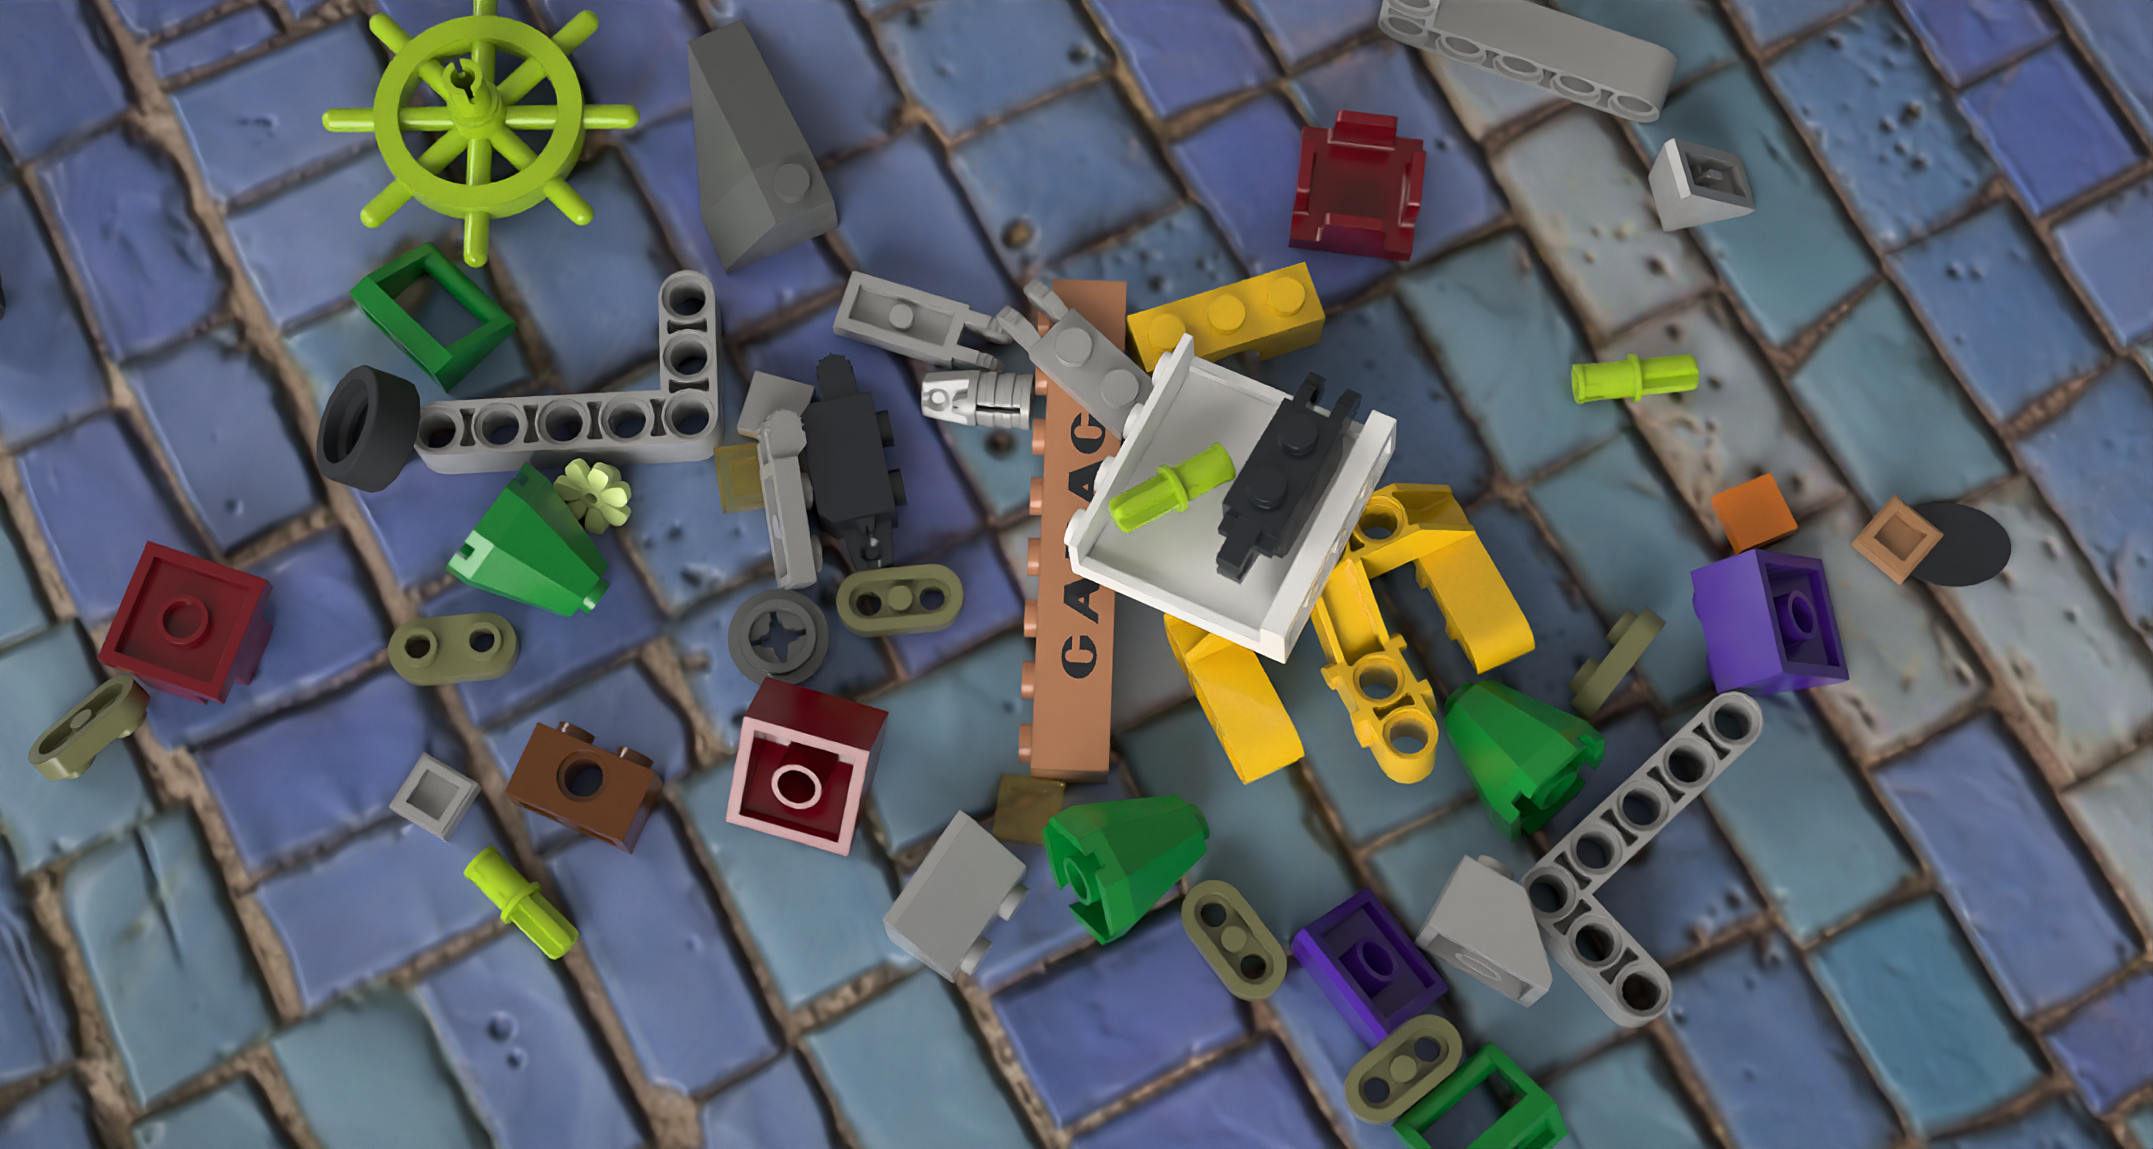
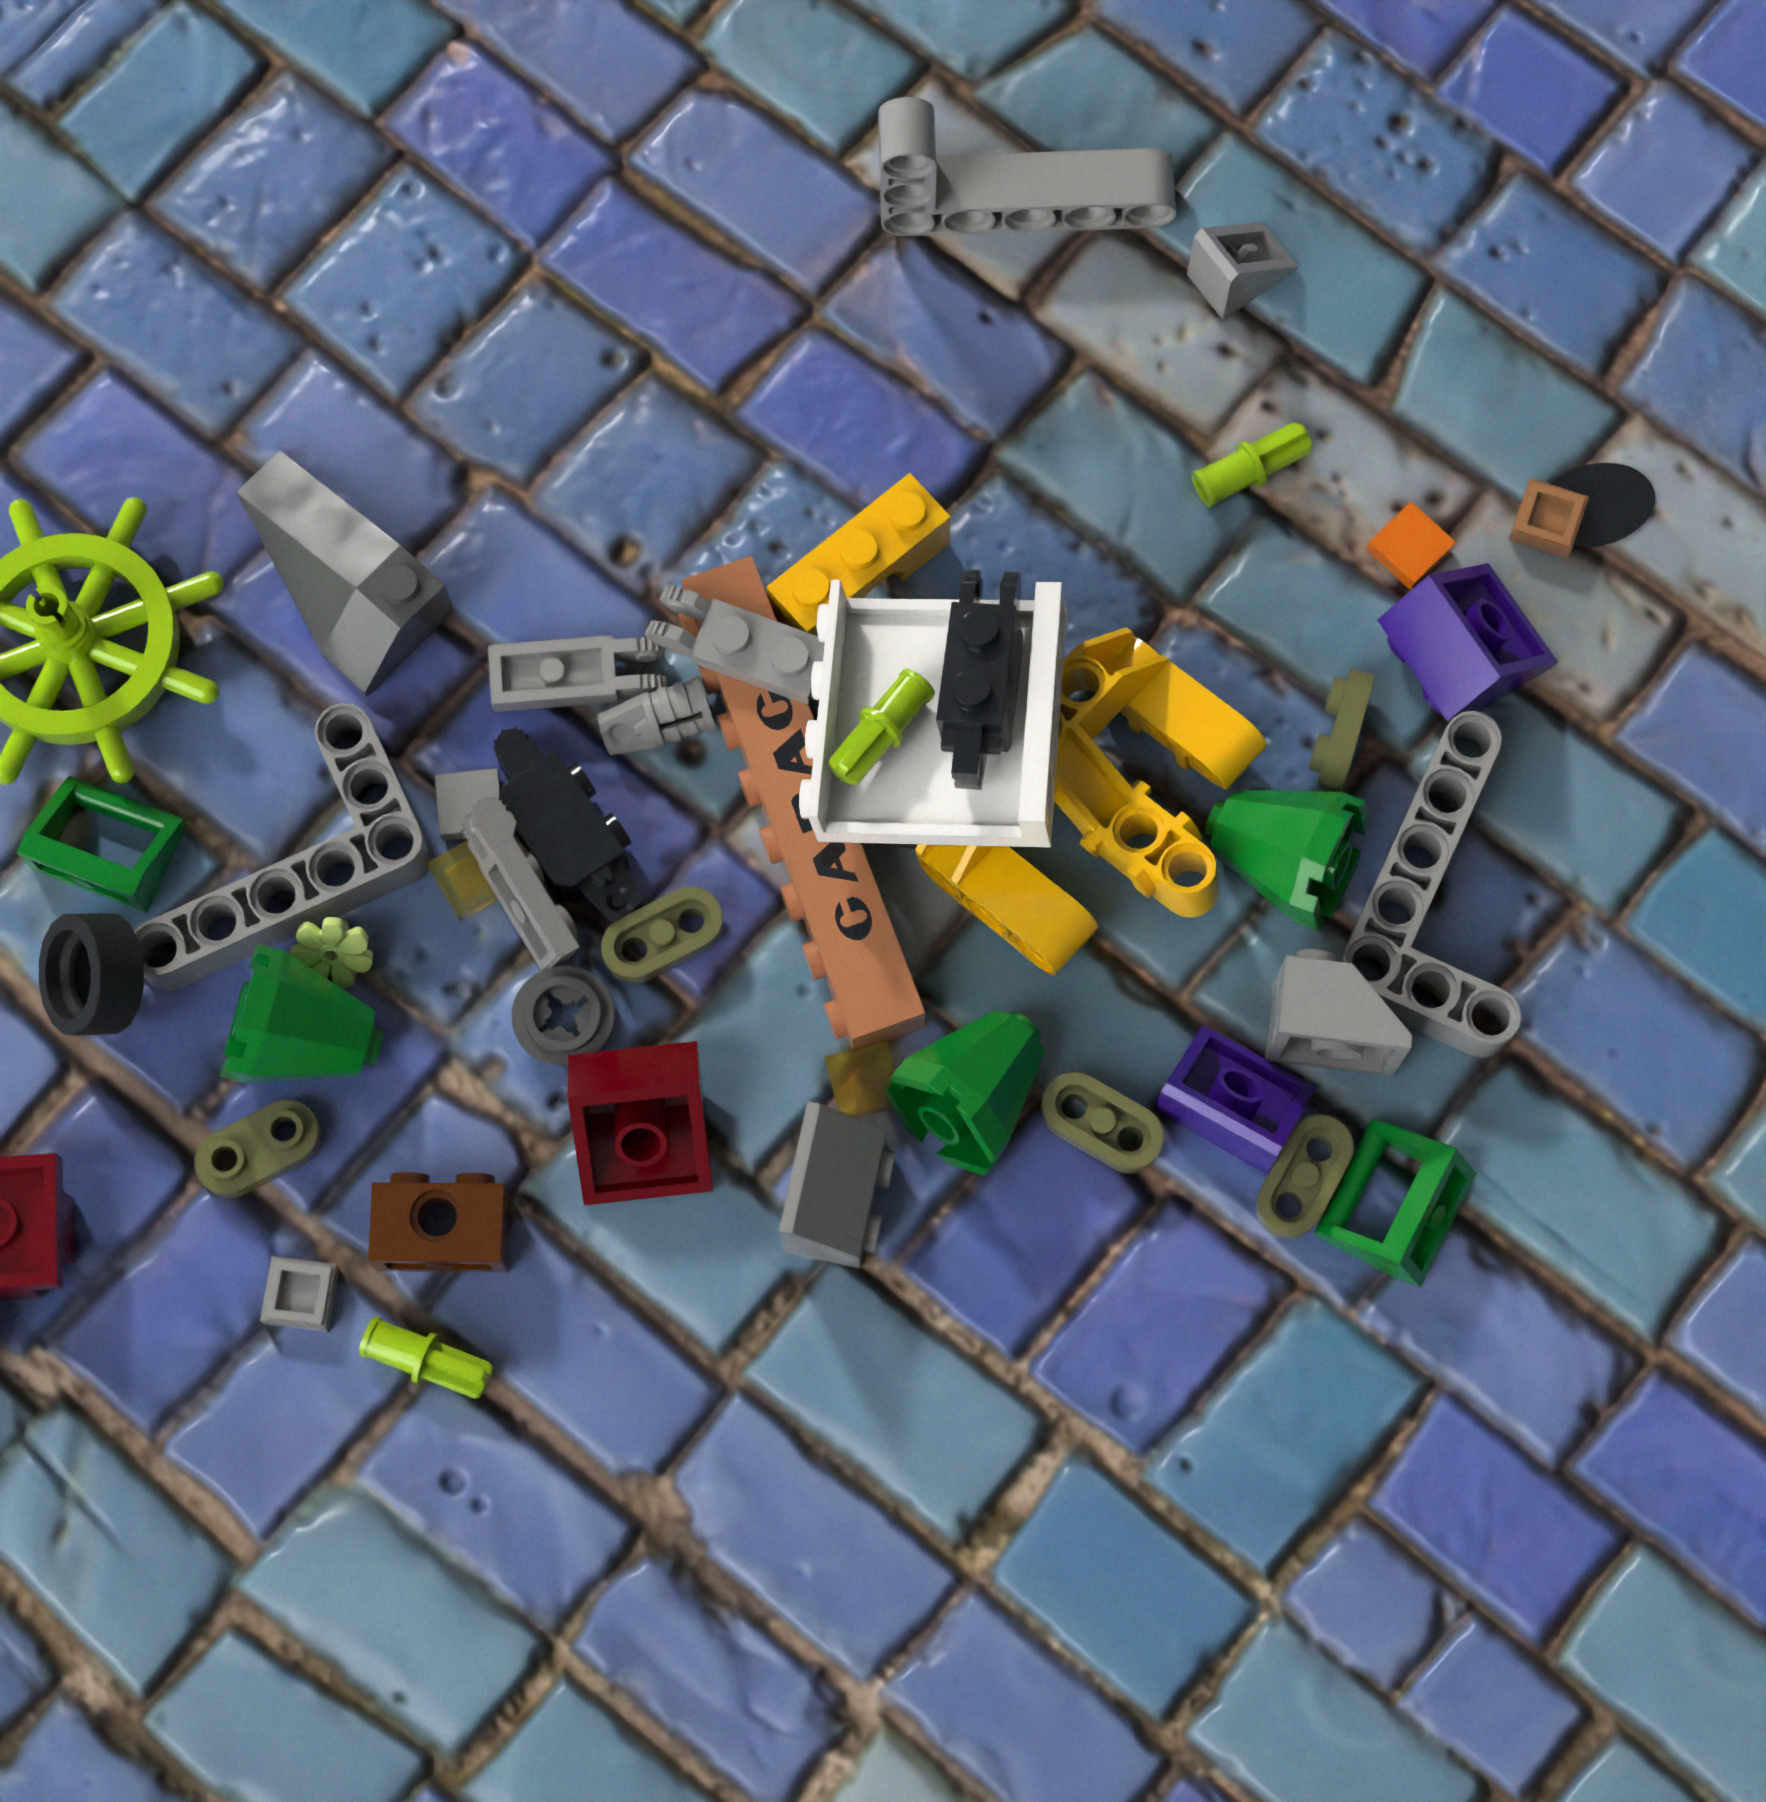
camera: 20 degrees left, 0 degrees up
dark red panel [1288,110,1426,262] -> none

